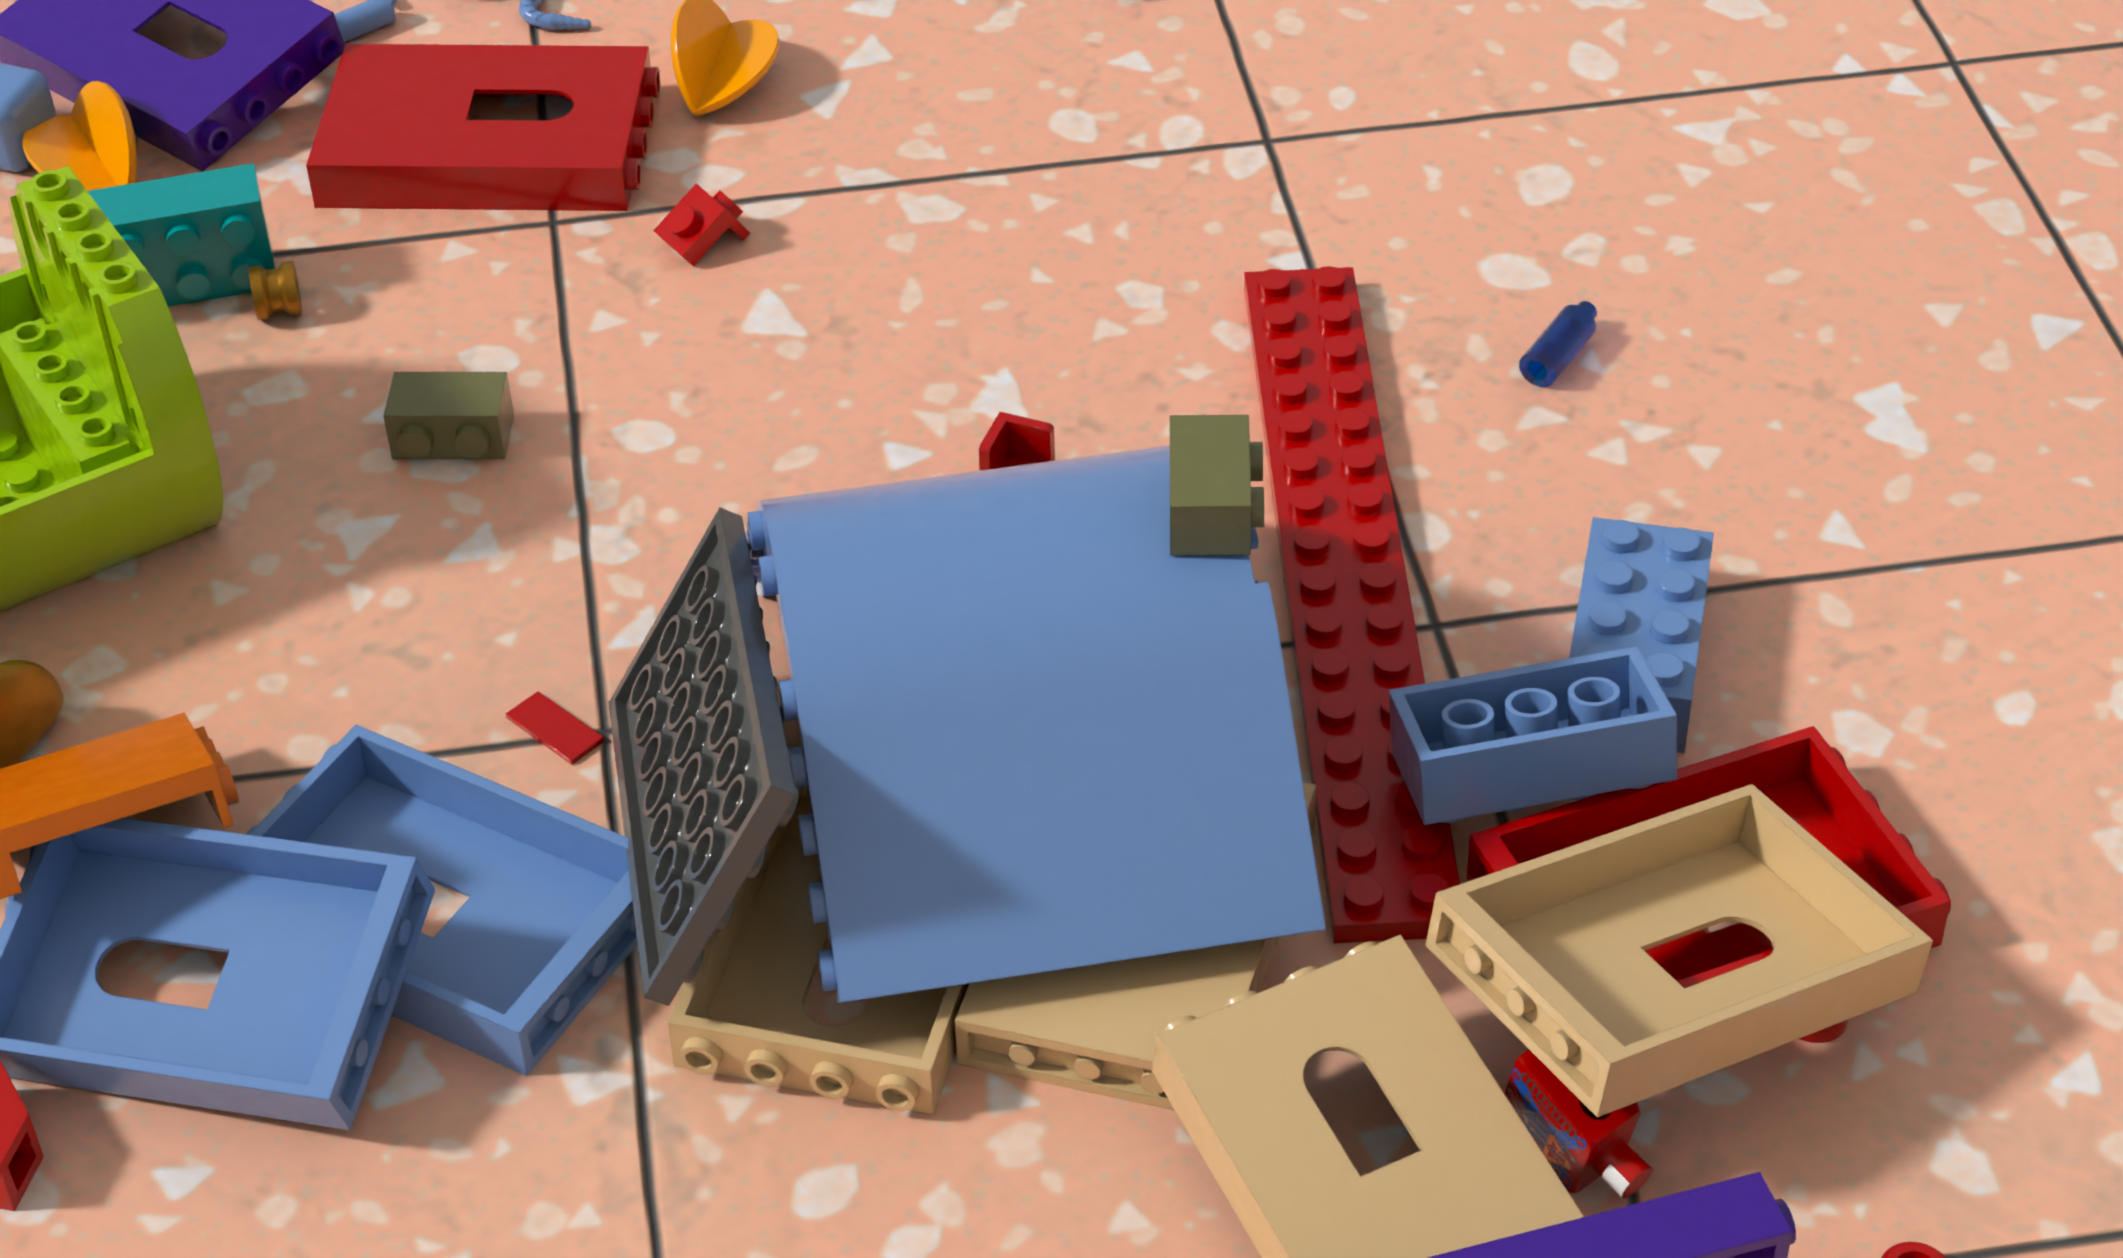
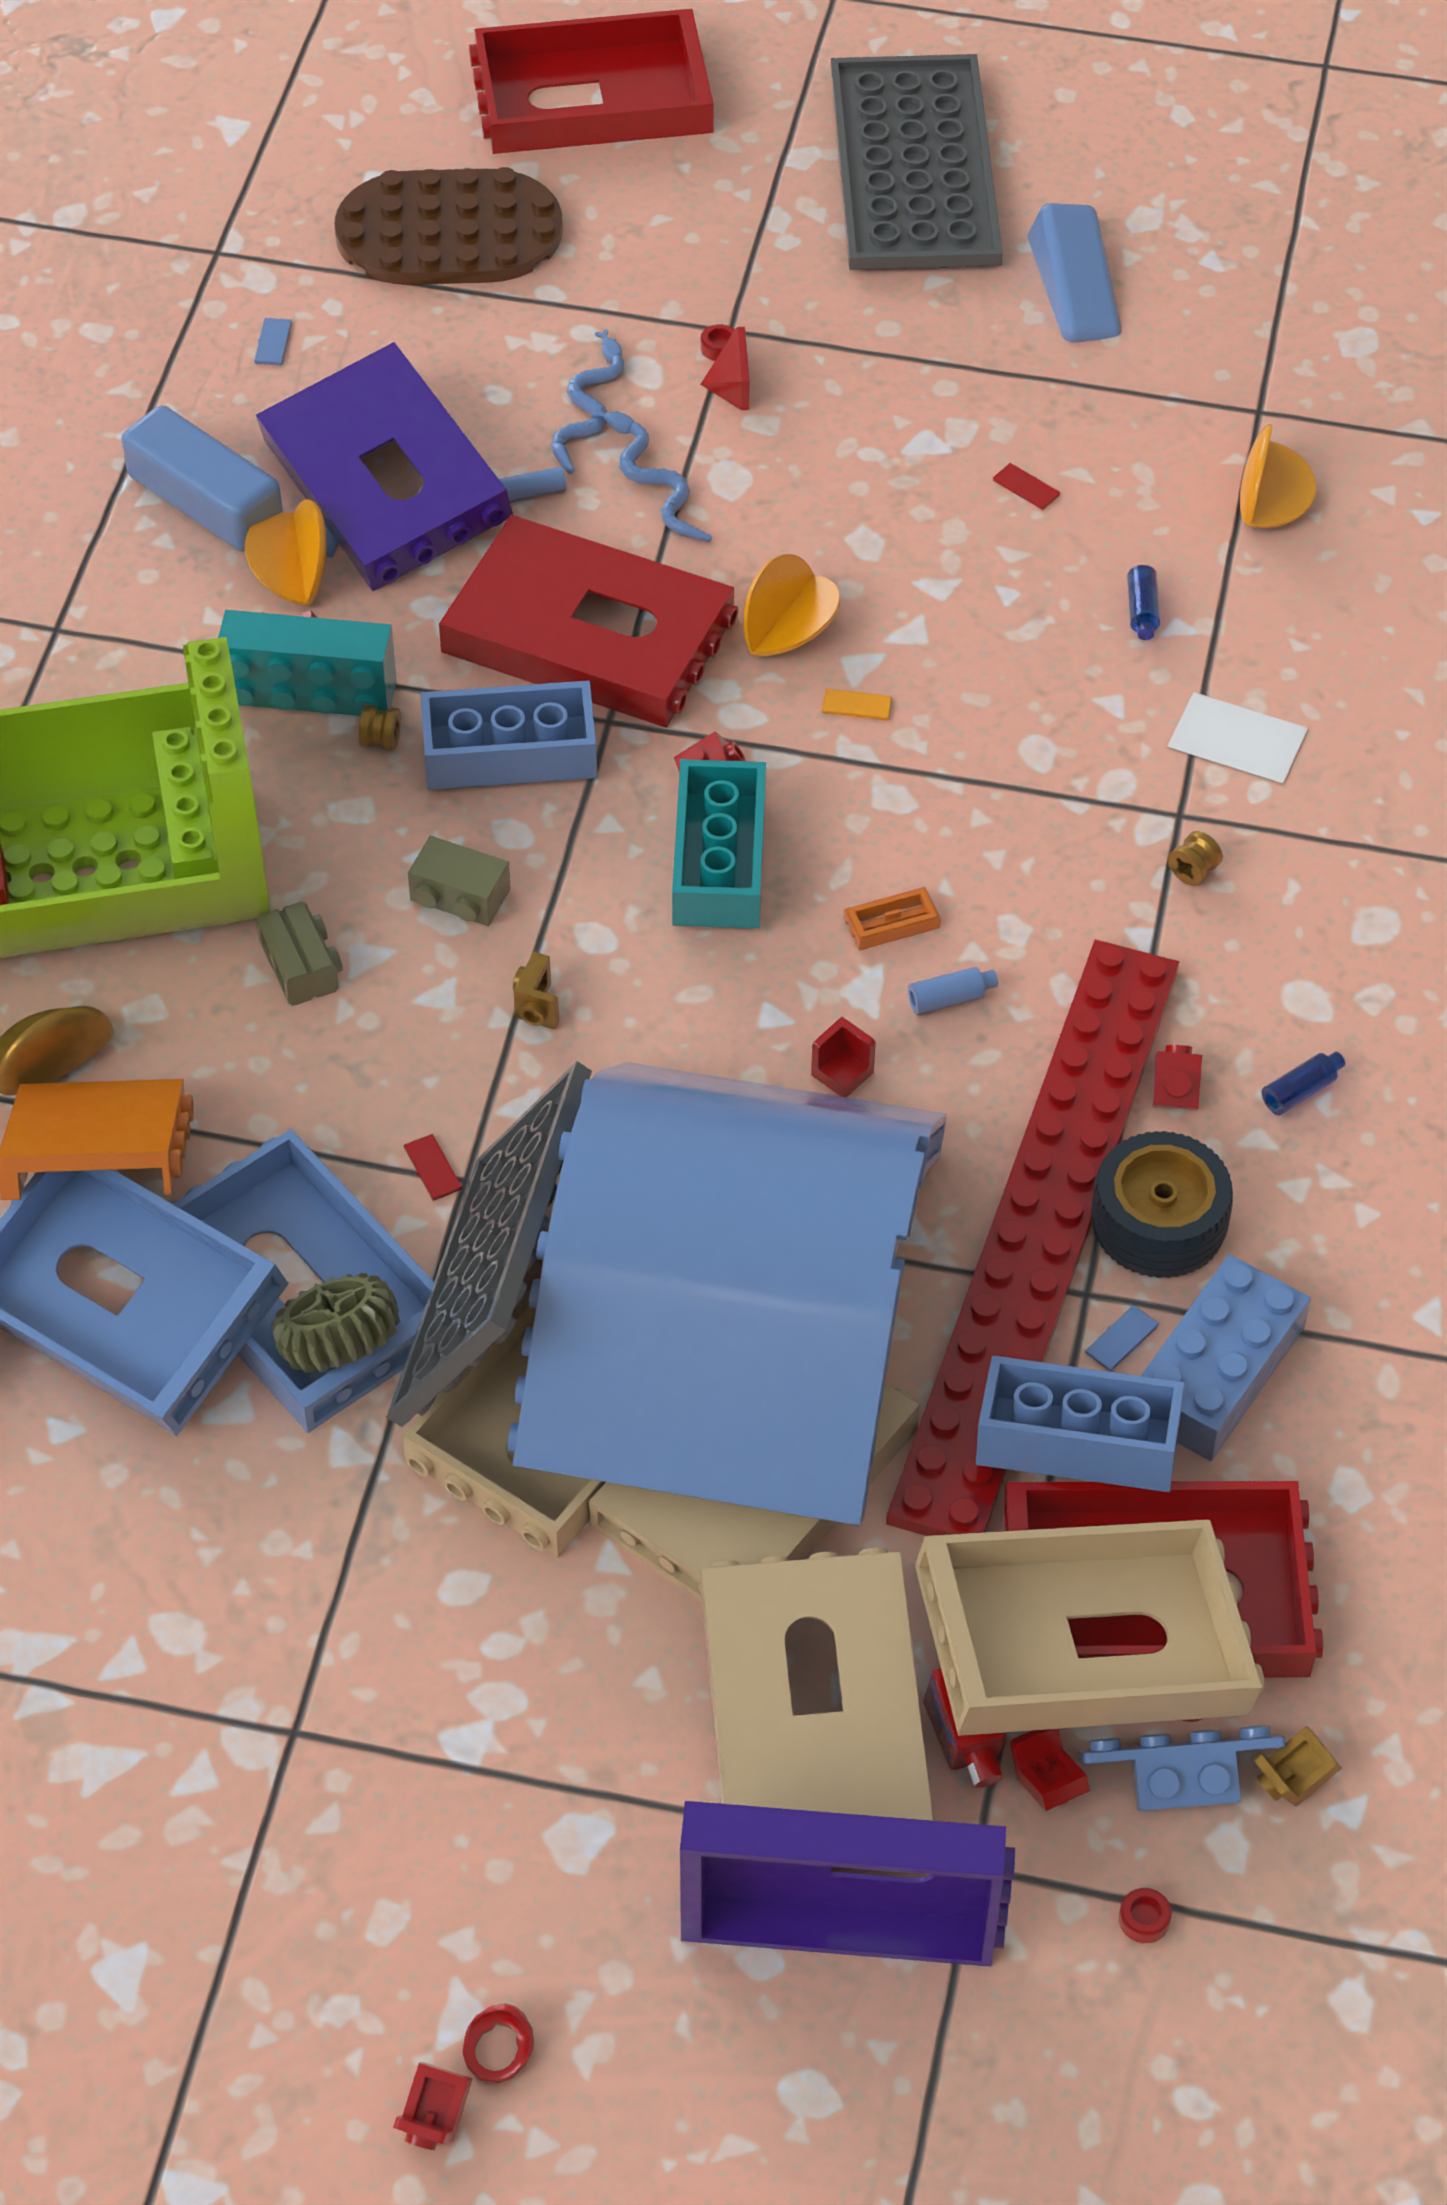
camera: 20 degrees right, 10 degrees up
olive brick [1169,415,1264,555] -> none
none -> olive brick [256,901,343,1006]
none -> olive gear [271,1273,400,1373]
none -> medium blue brick [420,681,597,790]
none -> pearl gold bracket [513,951,559,1029]
none -> teal brick [672,759,766,929]
none -> light orange window [822,689,892,720]
none -> orange tile [843,887,941,951]
none -> medium blue cylinder [908,967,998,1015]
none -> red bracket [1010,1729,1090,1811]
none -> medium blue bracket [1078,1725,1285,1811]
none -> medium blue window [1085,1305,1159,1372]
none -> black wheel [1091,1131,1233,1278]
none -> red bracket [1152,1045,1203,1110]
none -> white sticker [1167,692,1308,784]
none -> pearl gold wheel [1168,831,1223,886]
none -> pearl gold bracket [1253,1726,1342,1807]

